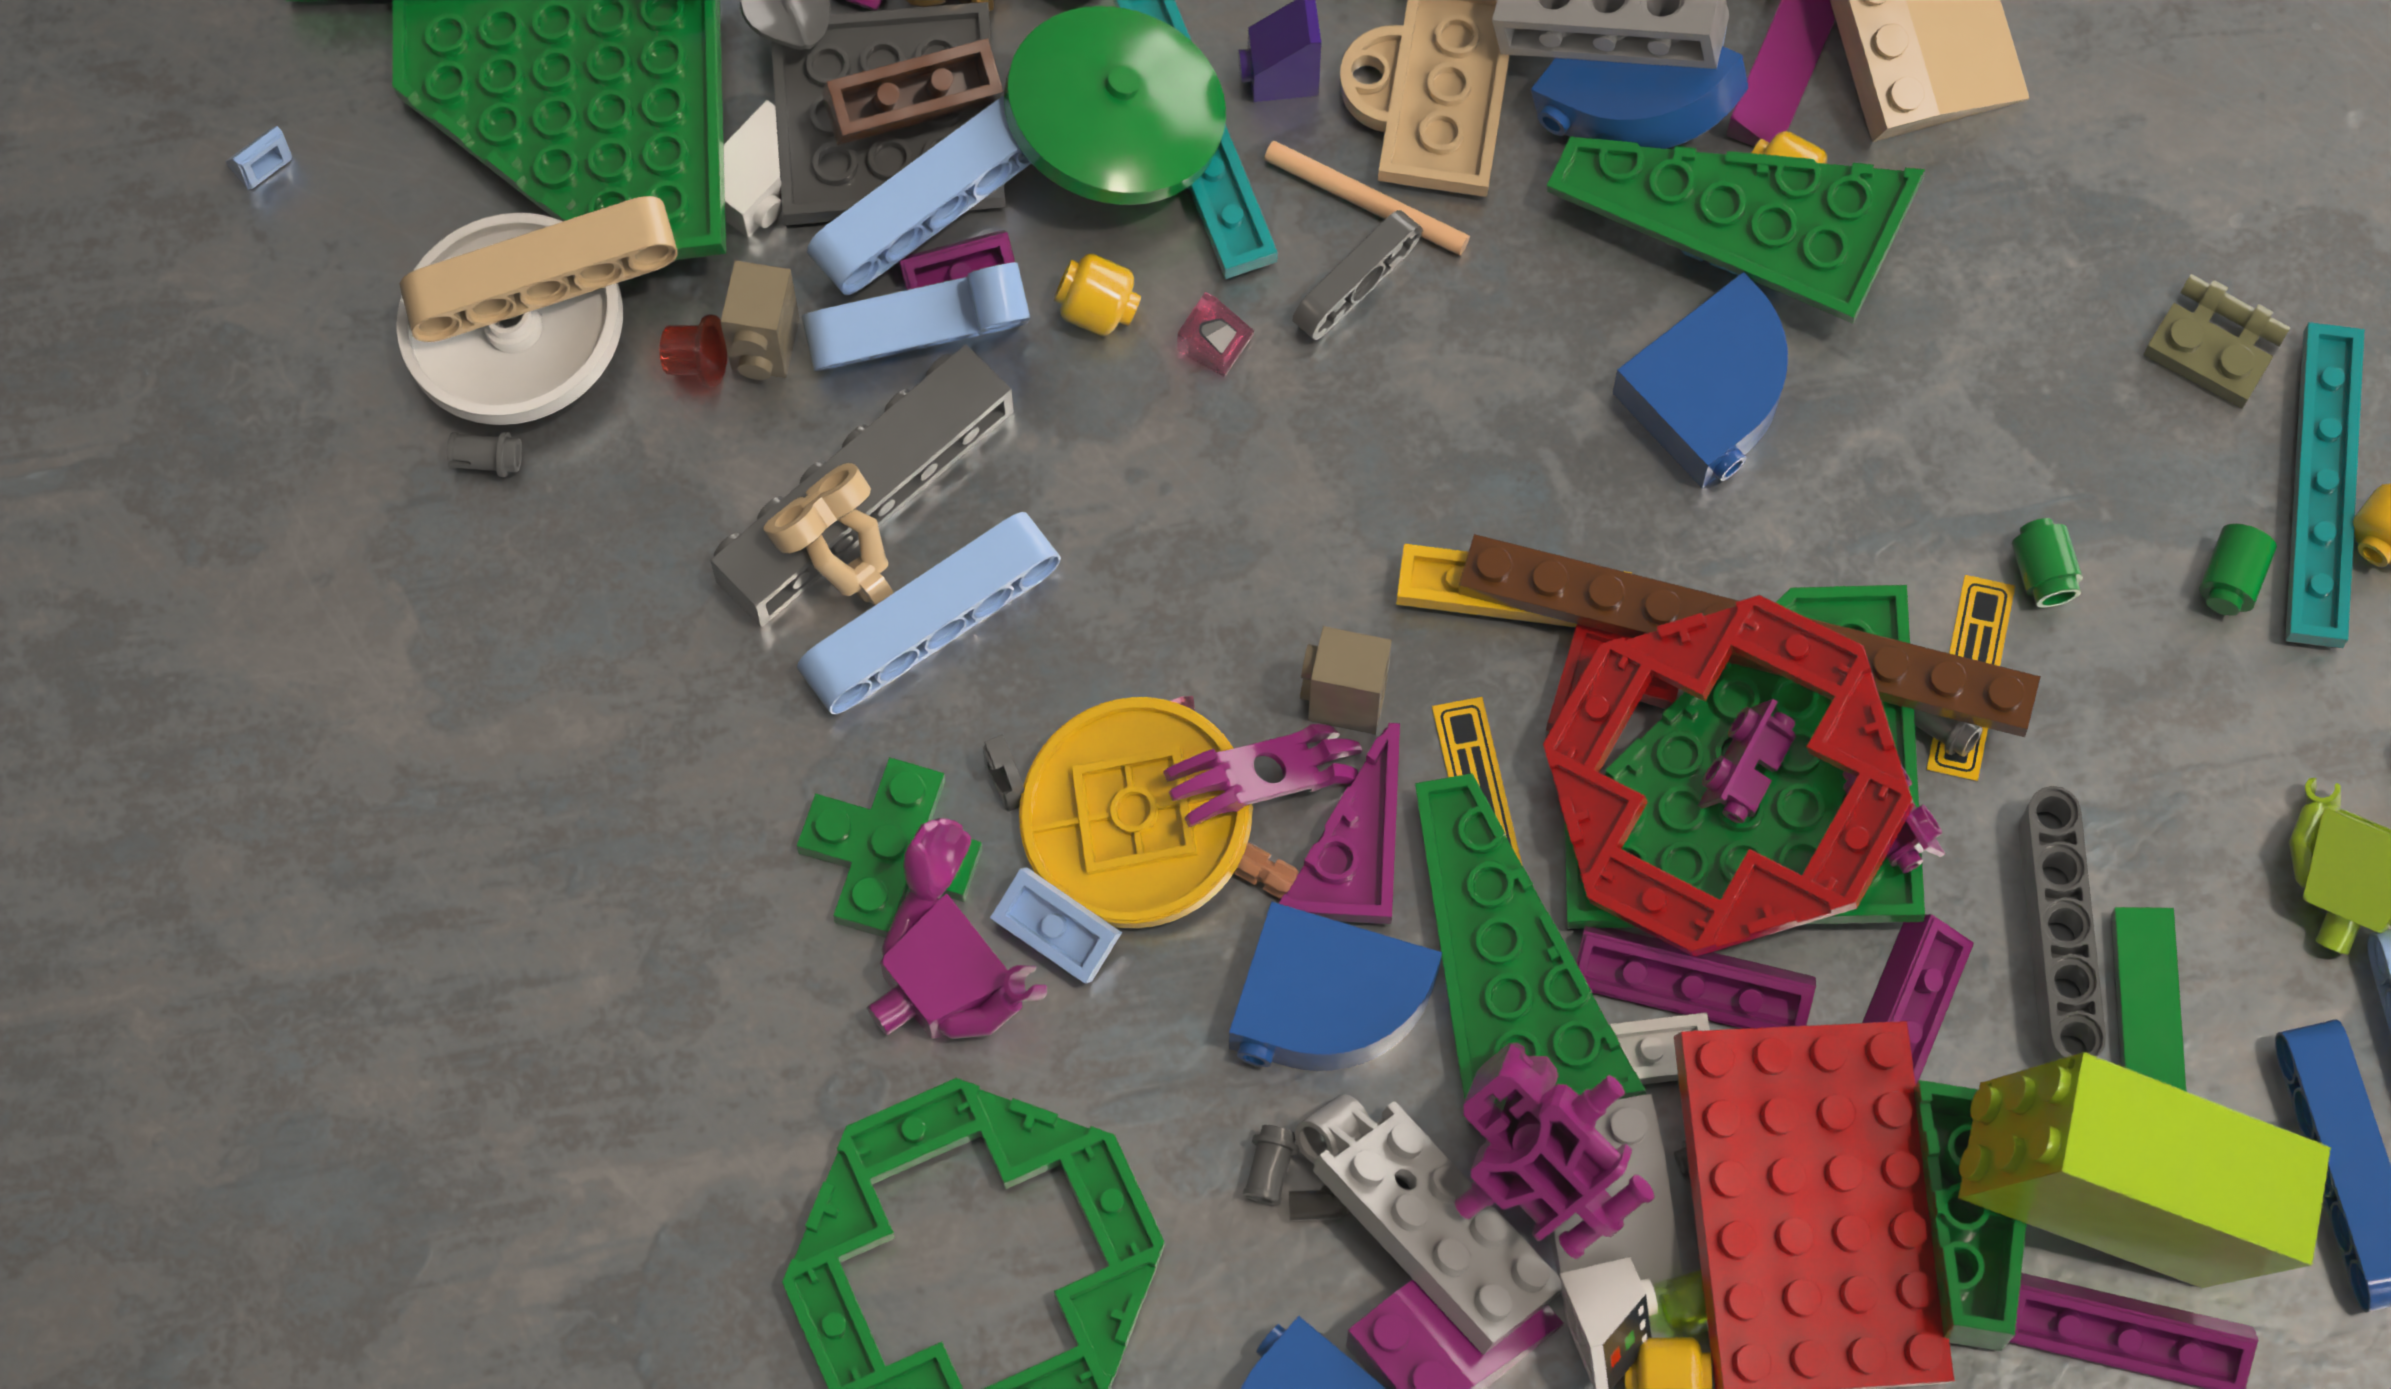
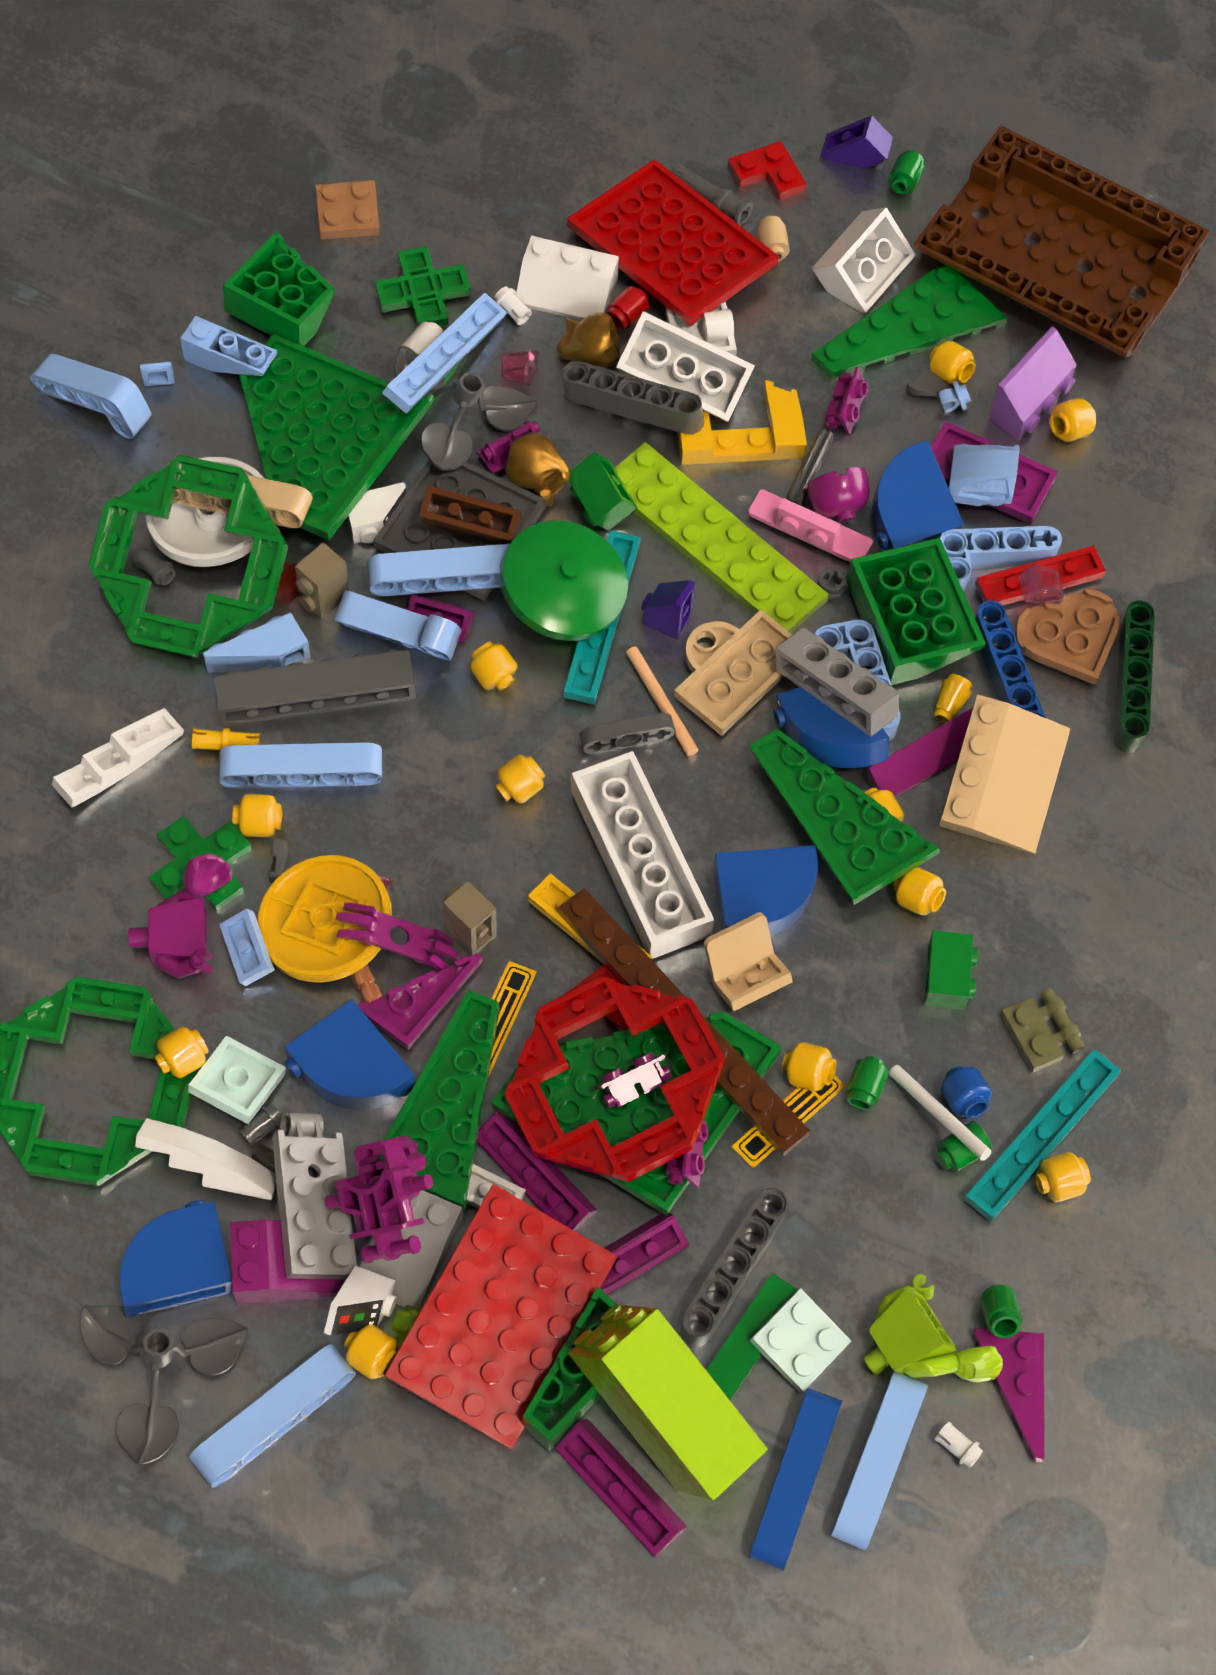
camera: 30 degrees right, 5 degrees down
tan piece [763,463,893,606] -> none
clear pink slope [1177,292,1254,377] -> none
dark grey pin [1914,710,1983,757] -> none
none -> light blue beam [30,353,152,439]
none -> white slope [52,708,184,808]
none -> green plate [88,455,288,658]
none -> white slope [135,1118,277,1200]
none -> yellow head [154,1026,209,1079]
none -> light blue slope [180,316,277,376]
none -> light aqua plate [188,1036,286,1124]
none -> yellow pin [192,728,260,750]
none -> light blue slope [203,612,310,673]
none -> yellow head [232,794,282,838]
none -> yellow head [495,754,546,804]
none -> white brick [571,751,714,959]
none -> tan bracket [704,912,793,1012]
none -> light aqua plate [749,1289,851,1393]
none -> yellow head [782,1042,836,1091]
none -> white bar [889,1065,991,1161]
none -> yellow head [894,867,946,916]
none -> green brick [924,930,978,1010]
none -> blue head [940,1066,992,1119]

